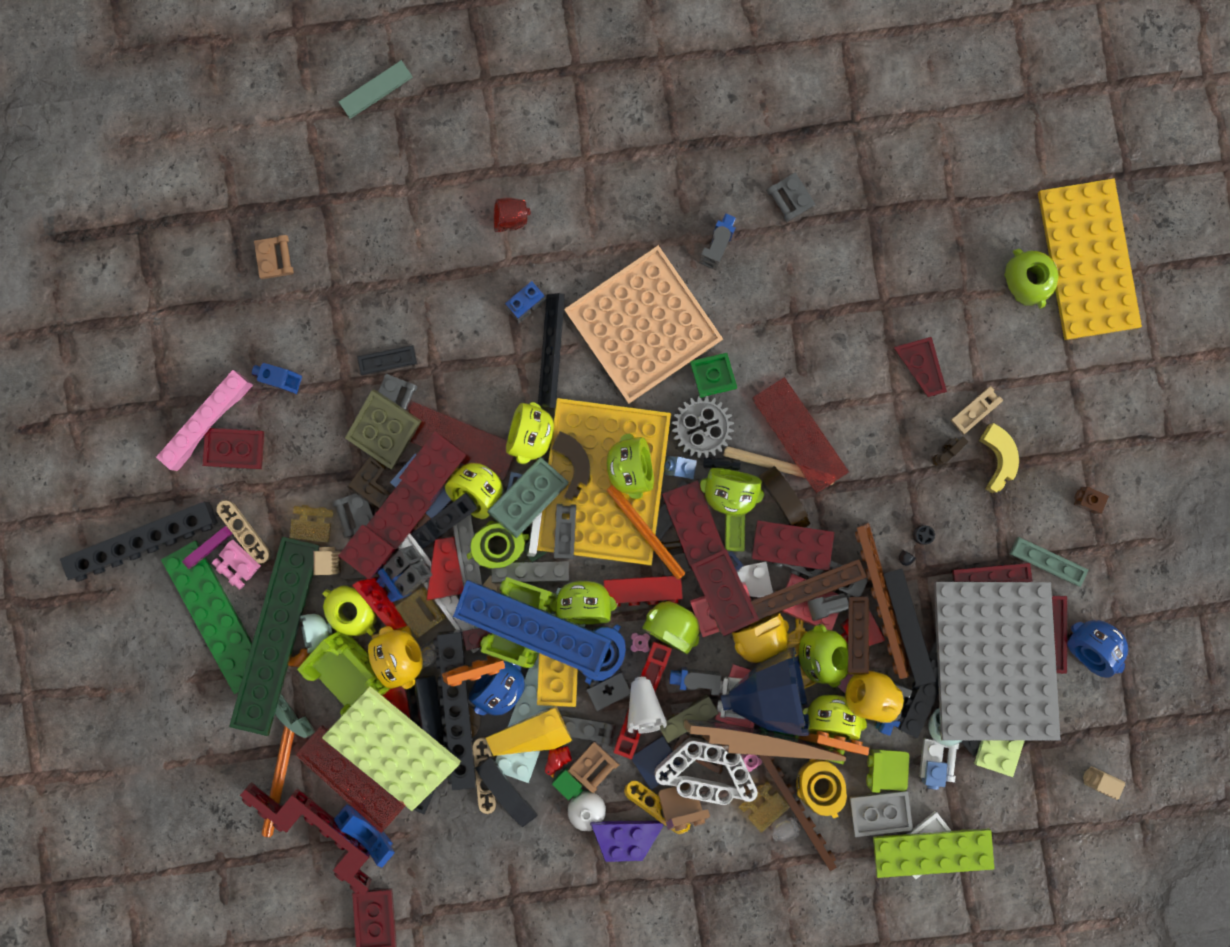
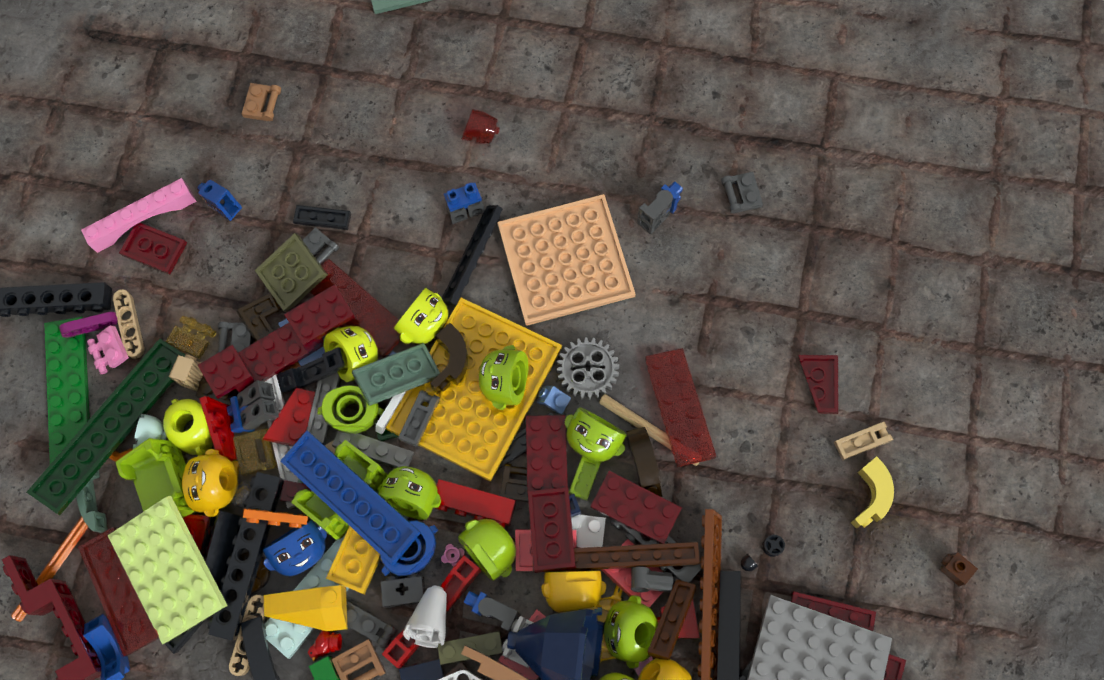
camera: 25 degrees right, 15 degrees down
orange axle [607,485,685,579] -> none
green plate [690,353,737,398] -> none
black axle [703,457,741,470] -> none
dark brown plate [931,436,969,466] -> none
lime piece [1004,248,1059,309] -> none
sand green tile [1009,537,1088,587] -> none
yellow plate [1038,178,1142,341] -> none

